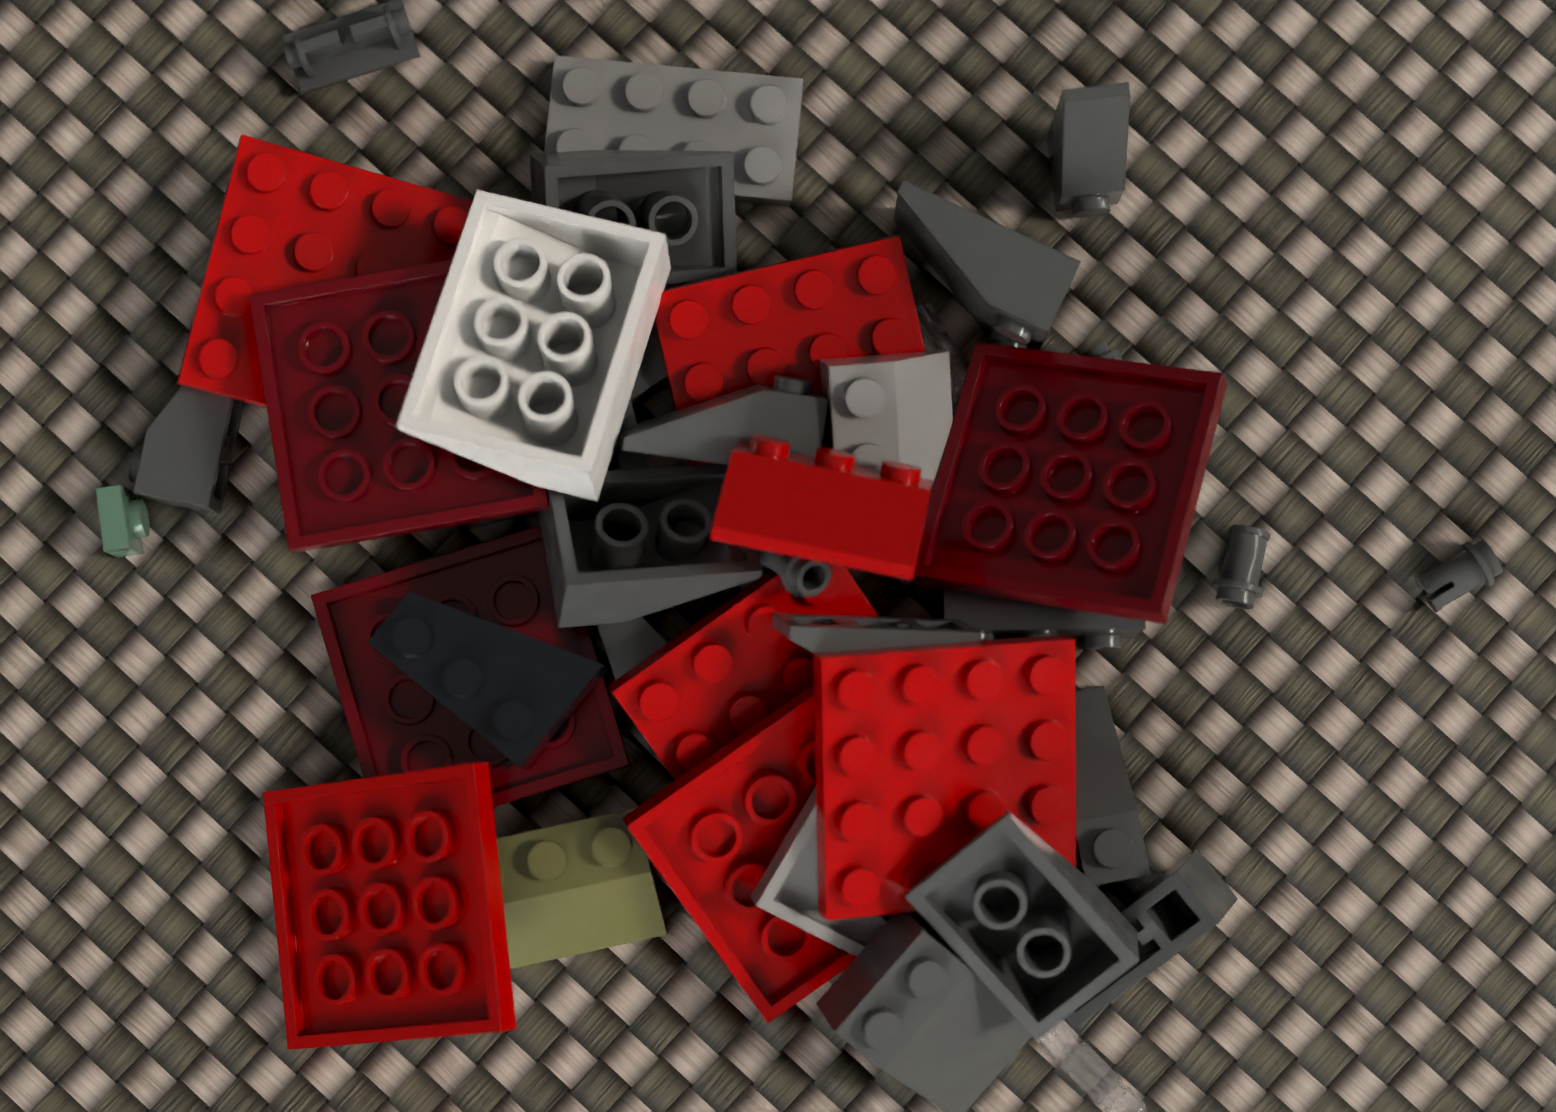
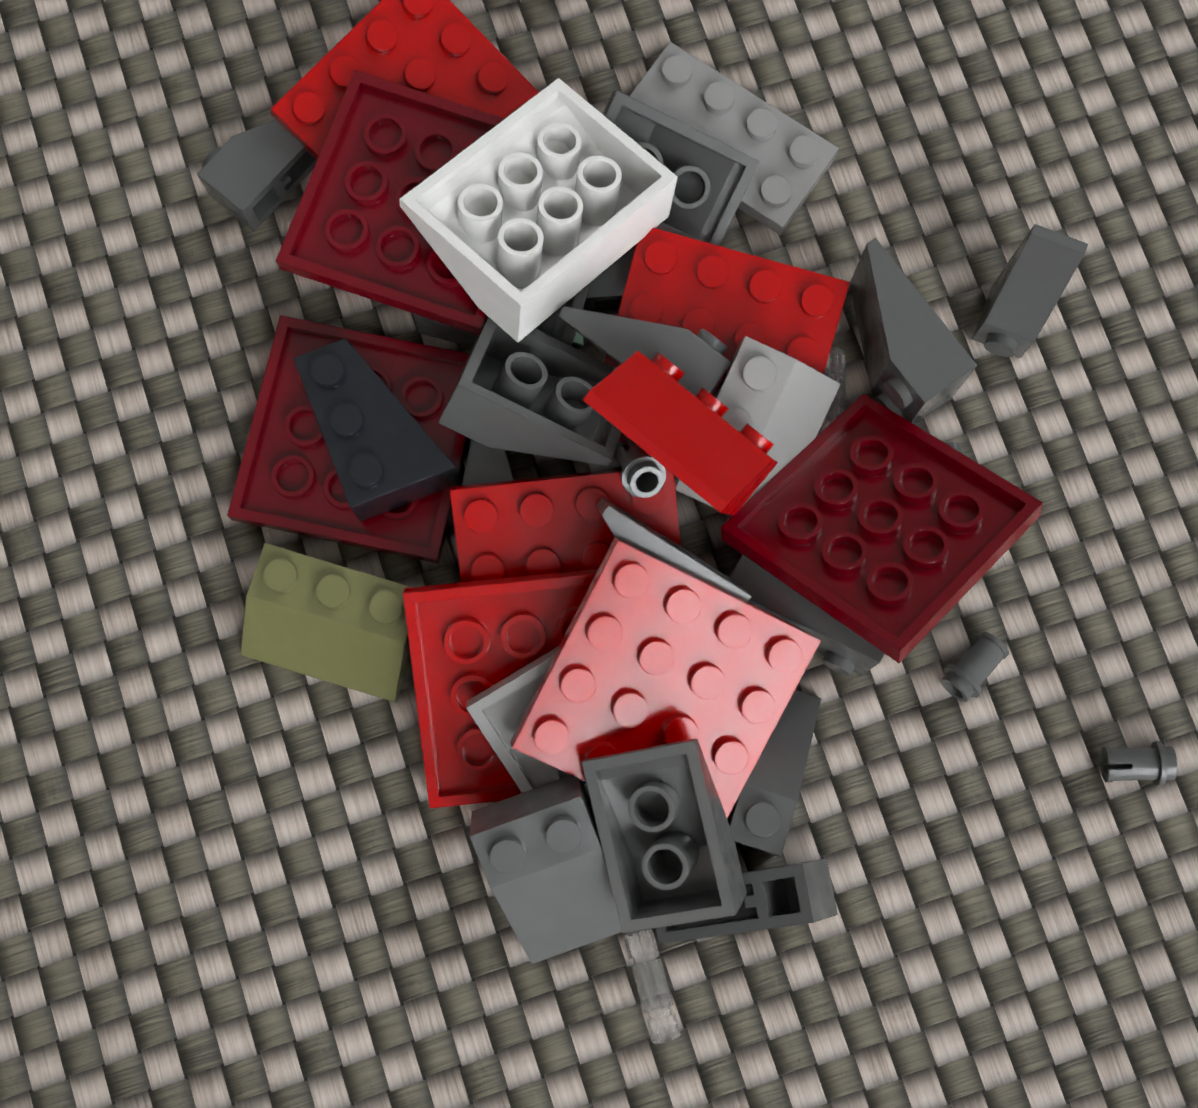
camera: 25 degrees right, 5 degrees down
sand green plate [95,484,150,558] -> none
red plate [263,762,517,1050] -> none

